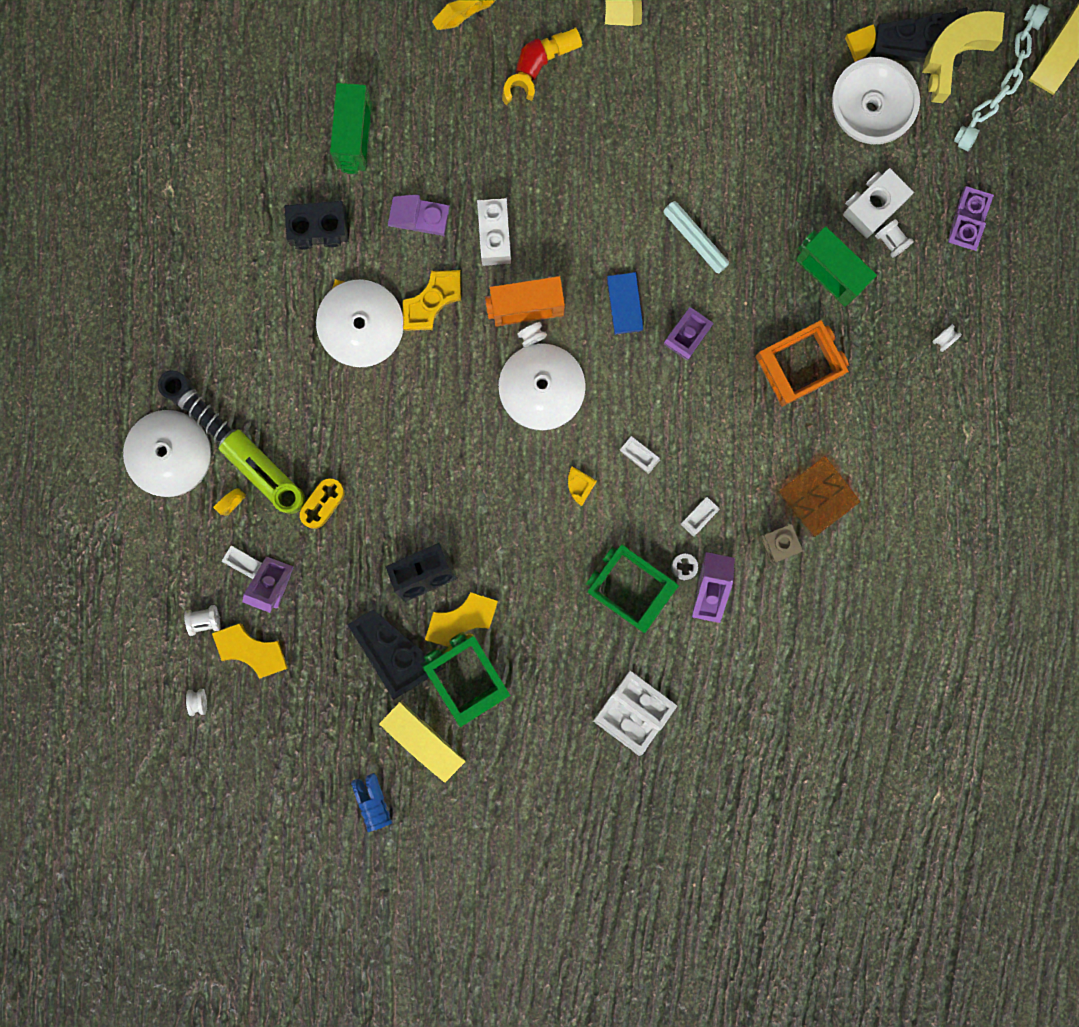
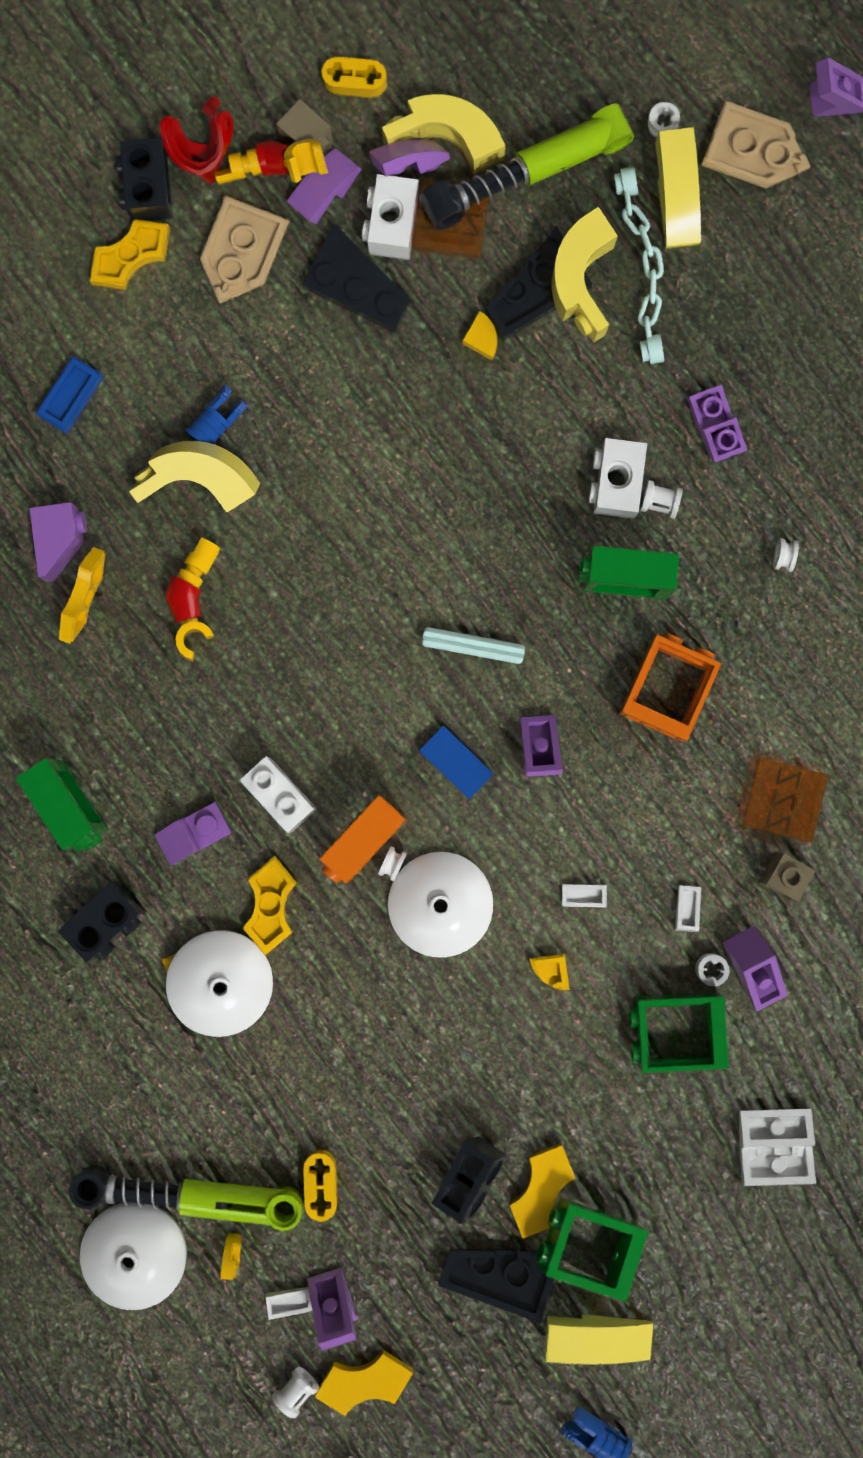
camera: 30 degrees left, 0 degrees up
white dish [832,57,920,144] -> none

